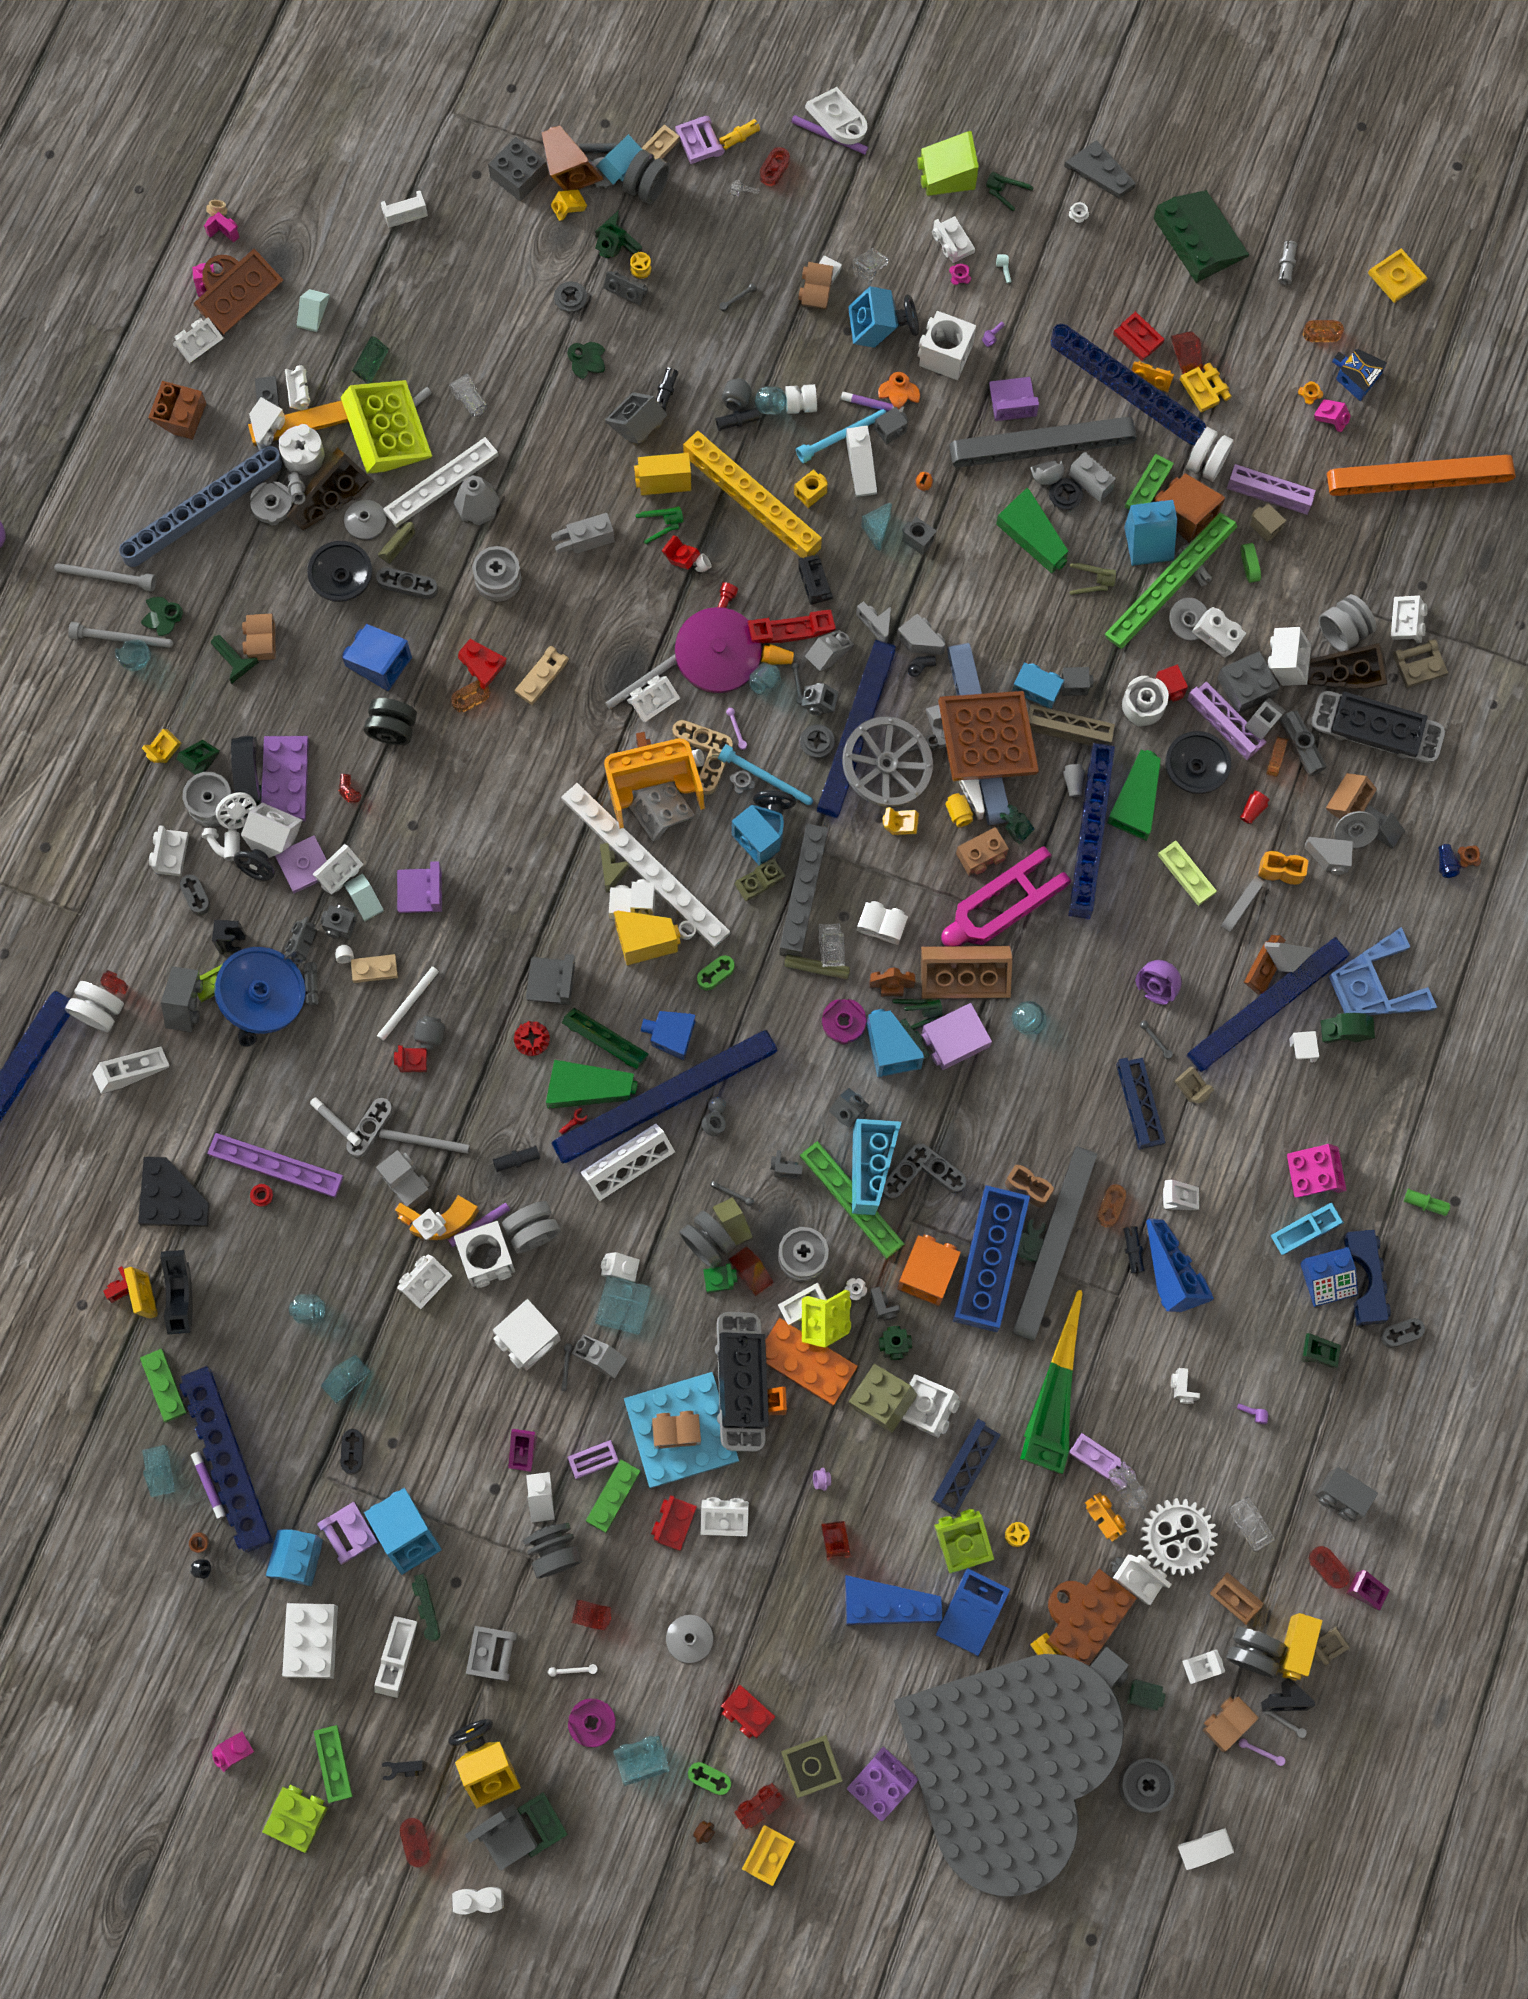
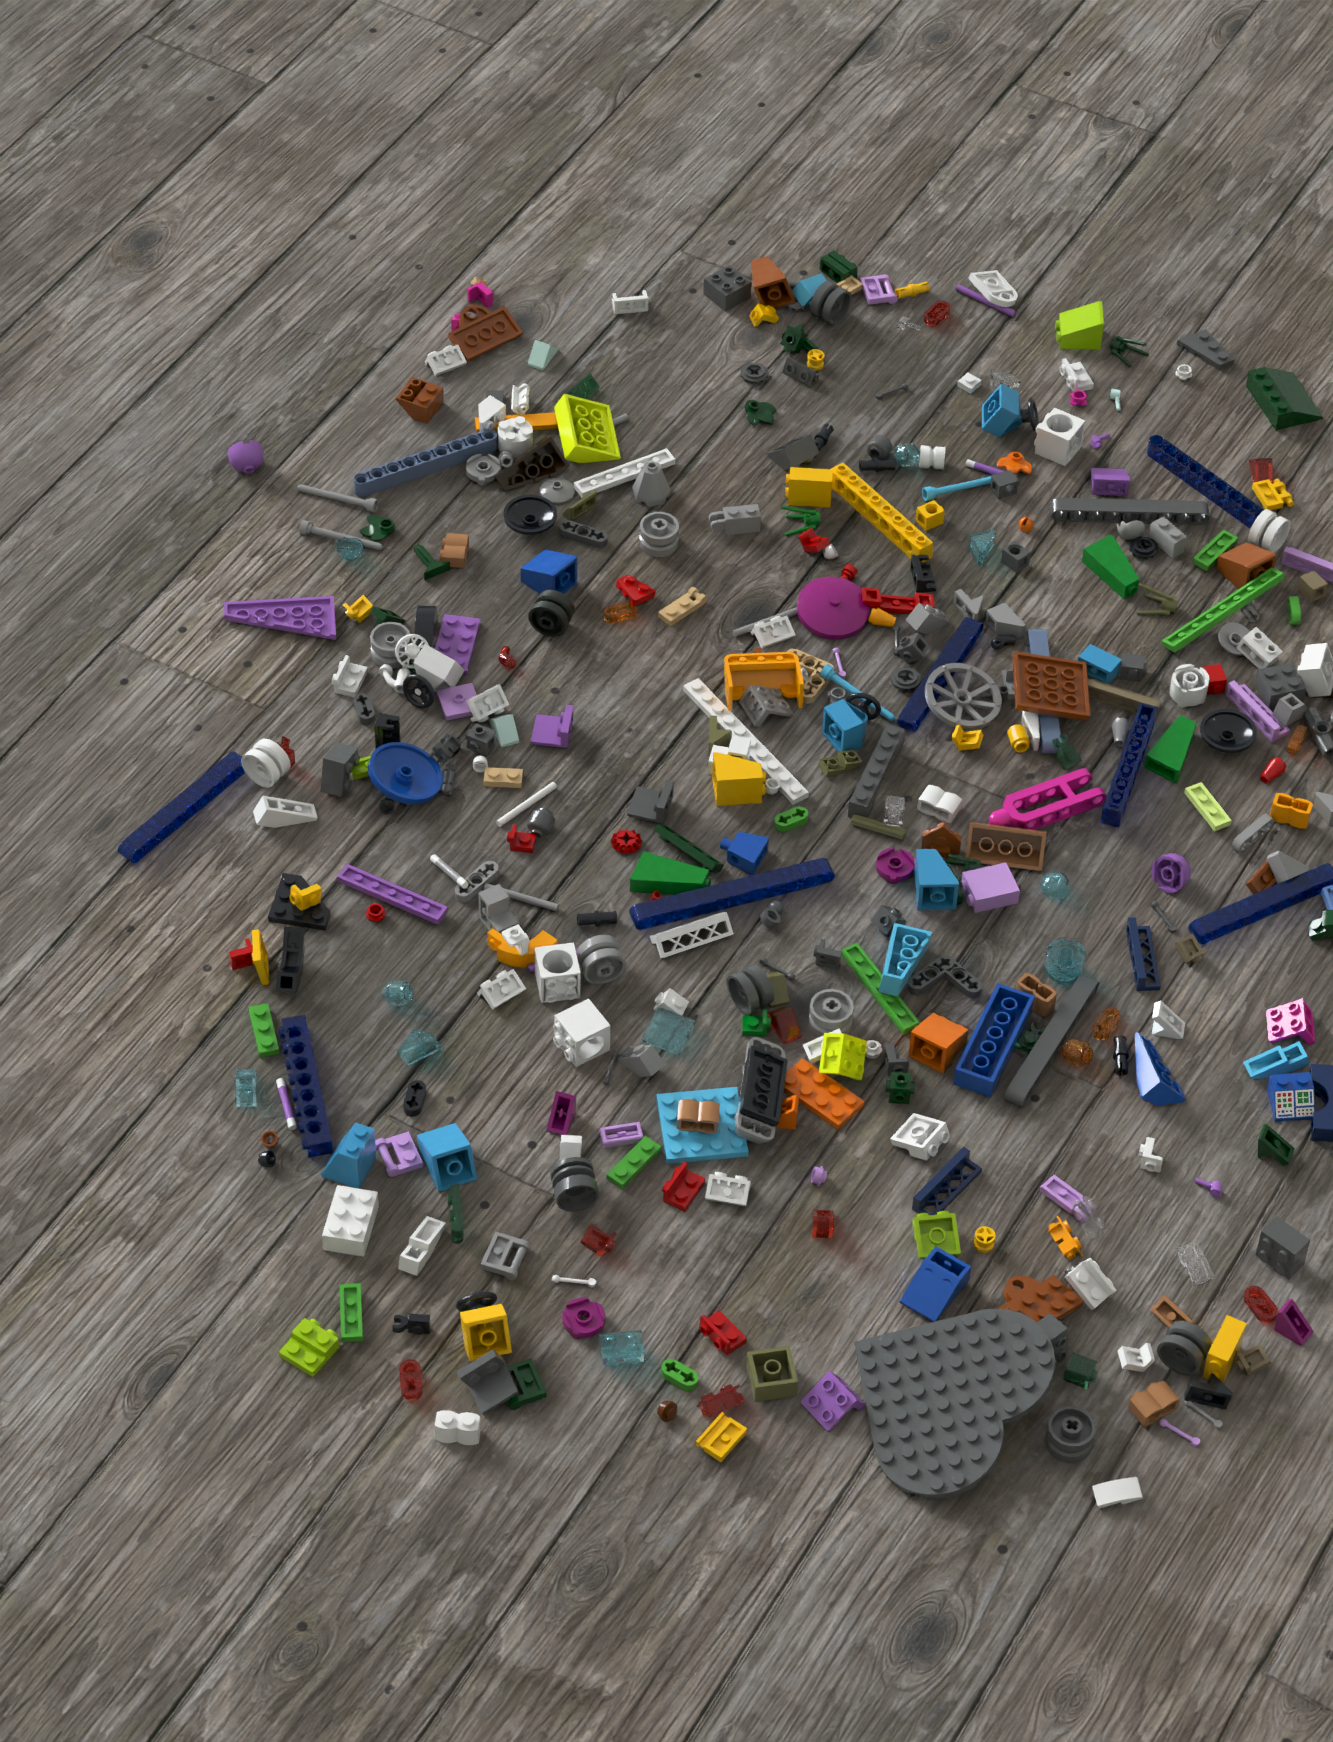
camera: 10 degrees right, 25 degrees down
dark pink bracket [212,1731,254,1772] -> none
clear piece [449,373,488,417] -> none
light grey dish [666,1615,713,1663] -> none
clear light blue head [749,663,781,696] -> none
medium nougat brick [798,262,834,310] -> none
blue wedge [845,1575,942,1625] -> none
white slope [846,426,877,497] -> none
olive brick [848,1364,918,1433] -> none
medium nougat brick [956,827,1009,875] -> none
green plate [1020,1290,1082,1474] -> none
red plate [1113,311,1165,362] -> none
dark azure slope [1124,500,1177,566] -> none
light orange hinge [1128,360,1174,392] -> none
white gear [1141,1498,1218,1576] -> none
white panel [1289,1031,1319,1062] -> none
none -> medium lavender wing [224,596,336,640]
none -> yellow bracket [290,884,322,911]
none -> dark green brick [819,250,858,283]
none -> clear light blue brick [1044,938,1086,986]
none -> clear orange head [1062,1038,1093,1067]

